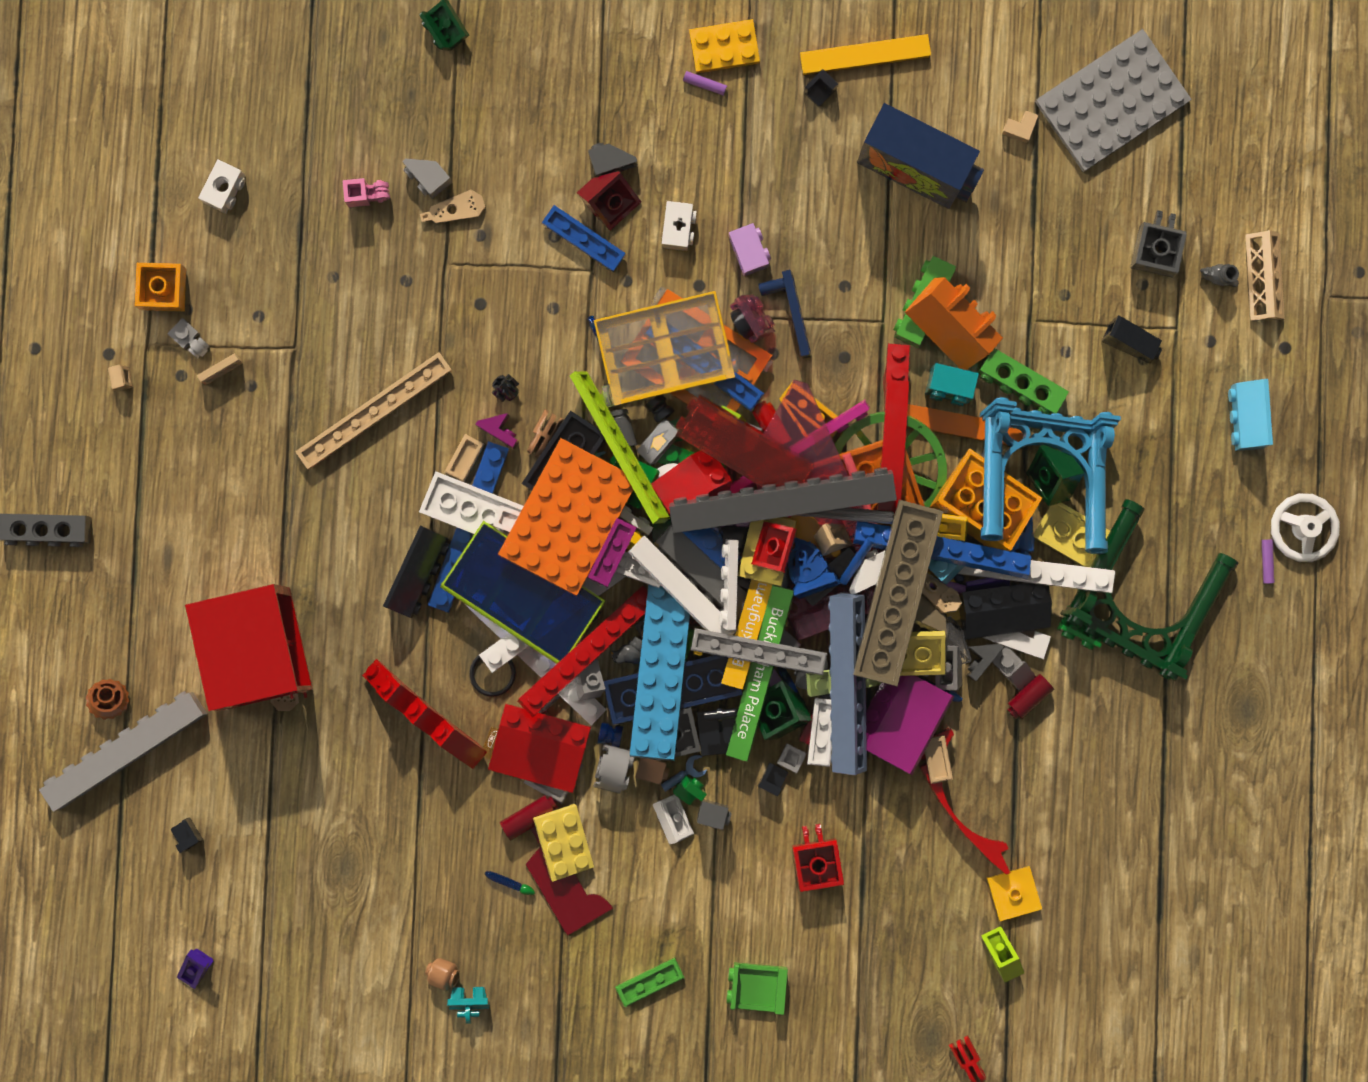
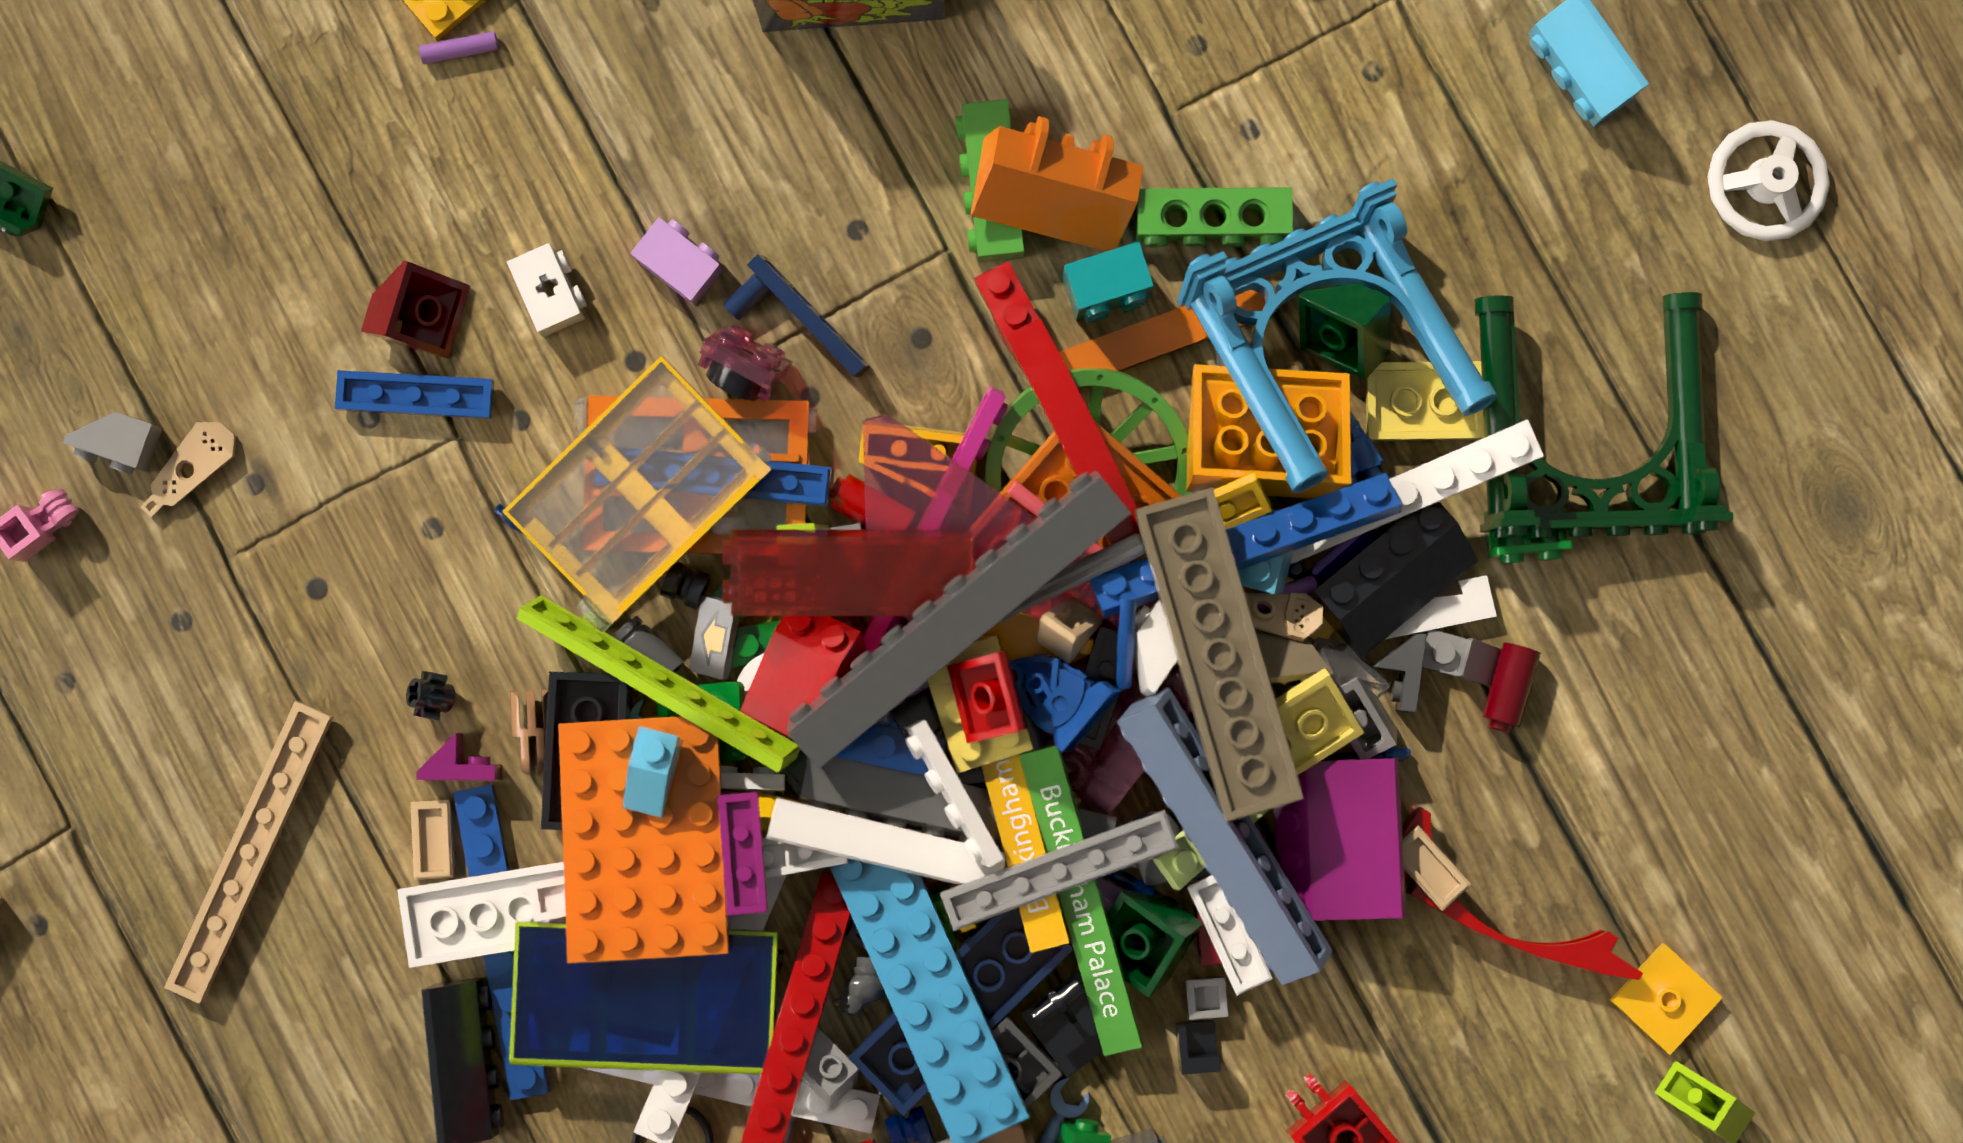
camera: 30 degrees left, 0 degrees up
dark grey slope [588,143,638,177] -> none
black slope [1101,315,1162,363] -> none
medium lavender piece [1262,539,1275,584] -> none
none -> medium azure slope [623,726,683,818]

